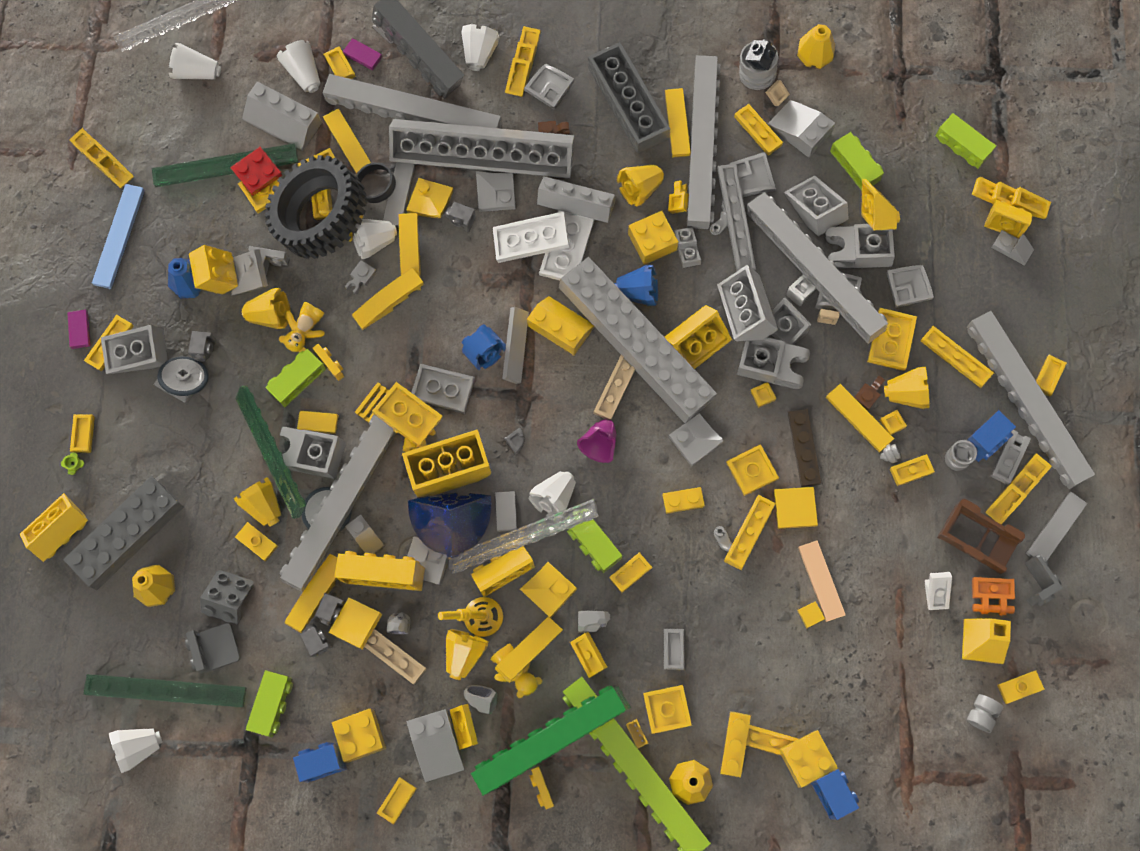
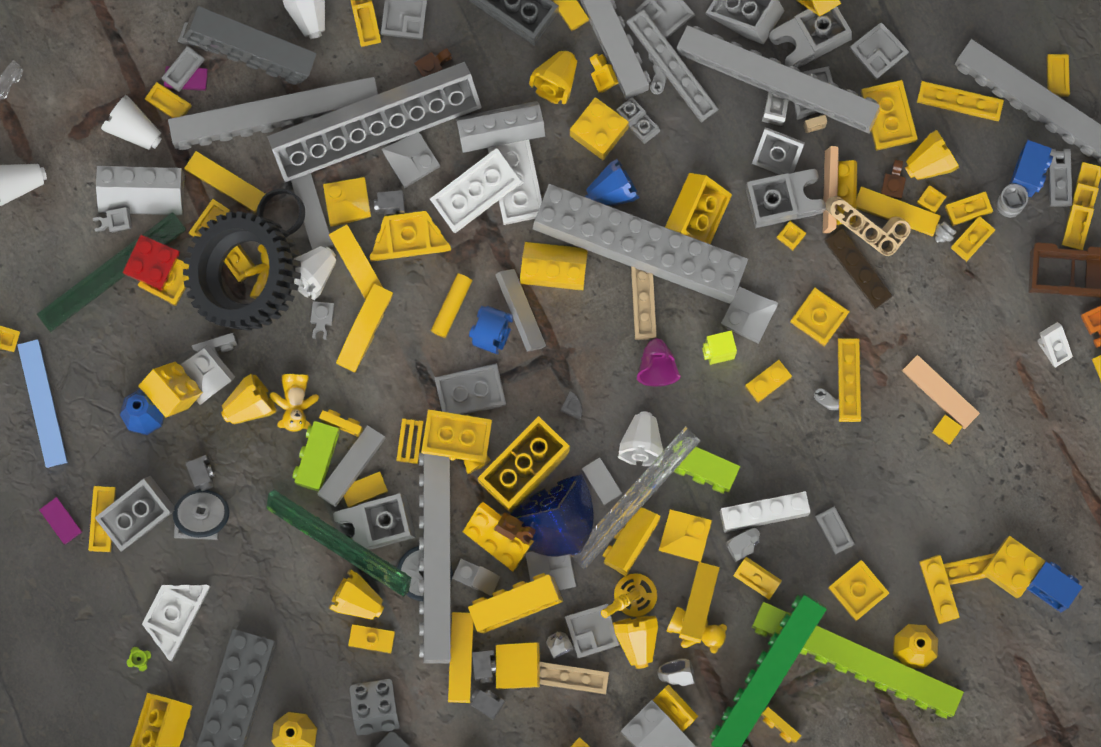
camera: 30 degrees left, 5 degrees up
yellow tile [70,414,95,453] -> none
yellow plate [609,552,652,593] -> none
yellow piece [626,719,648,749] -> none
light grey slope [717,265,778,341] -> none
yellow tile [774,487,818,529] -> none
none -> light grey plate [93,207,132,233]
none -> white wing [142,585,210,662]
none -> light grey tile [162,46,205,92]
none -> light grey tile [317,425,386,507]
none -> yellow wing [370,211,451,262]
none -> yellow piece [430,274,473,338]
none -> yellow plate [462,502,534,572]
none -> reddish brown plate [494,512,536,545]
none -> light grey plate [565,604,620,658]
none -> neon yellow brick [702,330,737,365]
none -> white brick [720,491,810,533]
none -> light nougat tile [822,146,839,233]
none -> tan beam [826,196,911,256]
none -> yellow plate [836,160,857,225]
none -> yellow plate [945,191,993,226]

